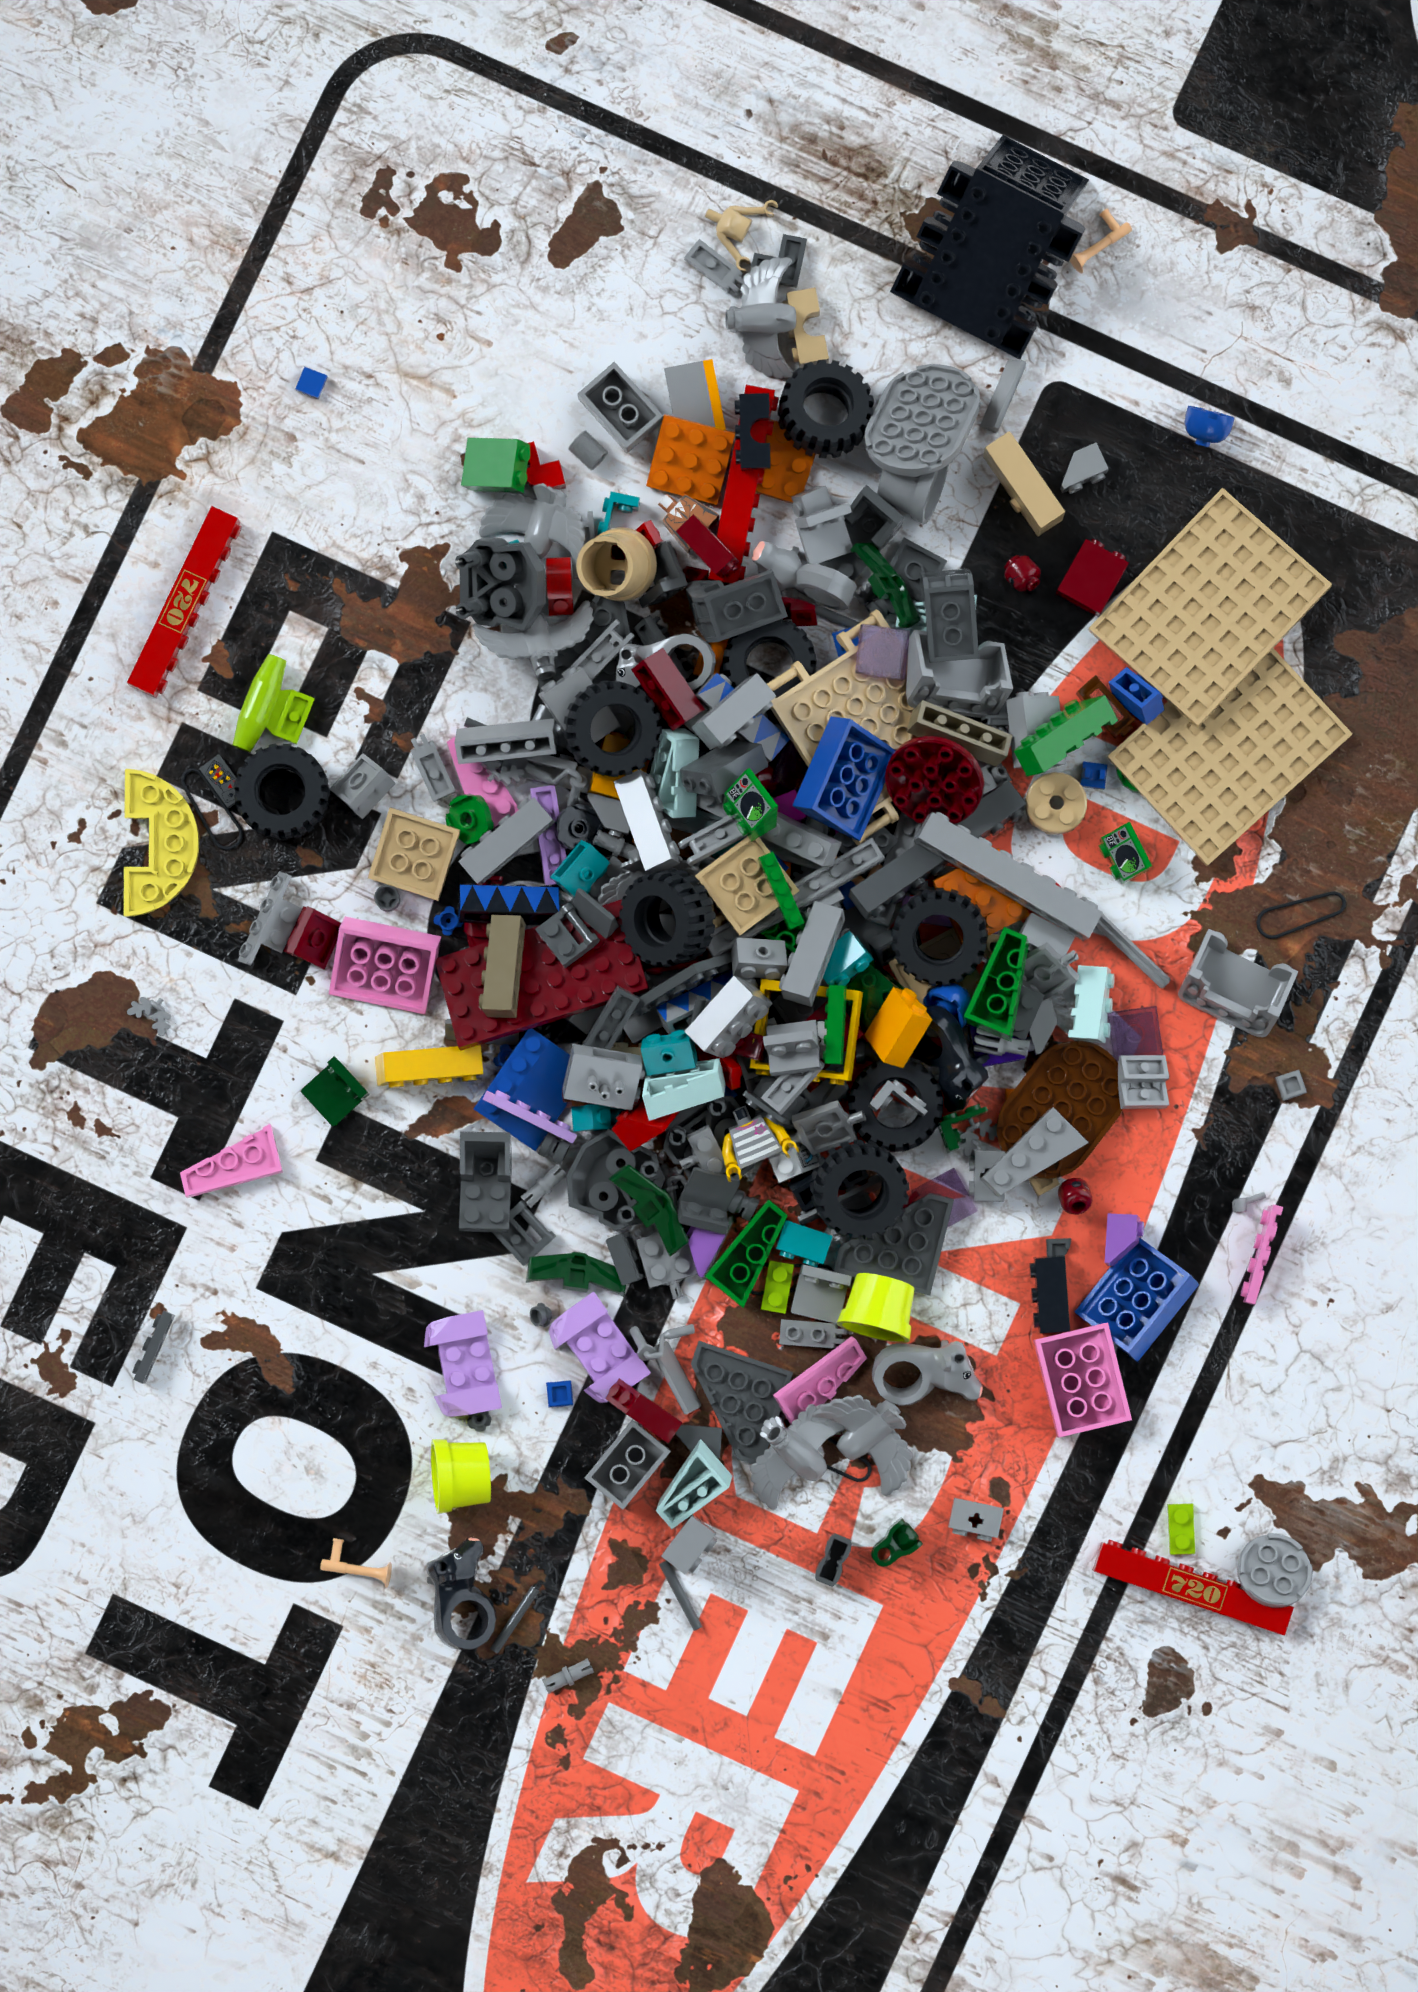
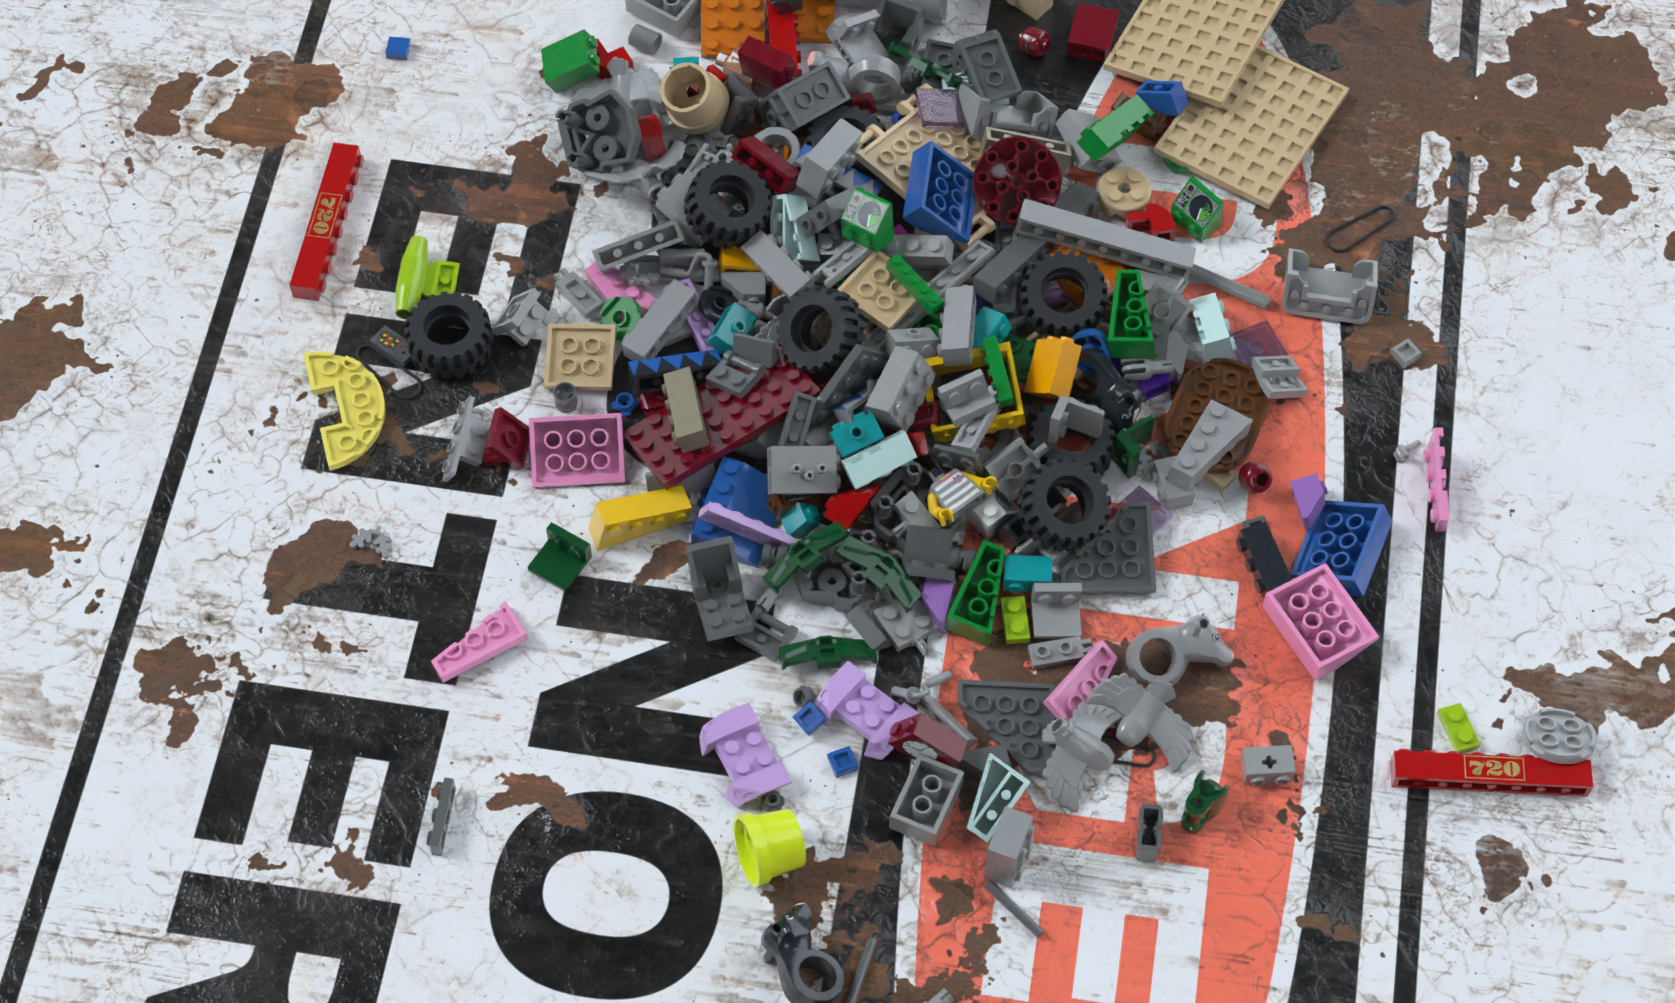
camera: 20 degrees left, 25 degrees down
light nougat piece [320,1538,392,1588] -> none
neon yellow piece [837,1273,915,1343] -> none
blue tile [1080,761,1108,790] -> none
none -> dark green plate [763,521,851,595]
none -> blue plate [792,701,827,736]
none -> red brick [1125,203,1176,241]

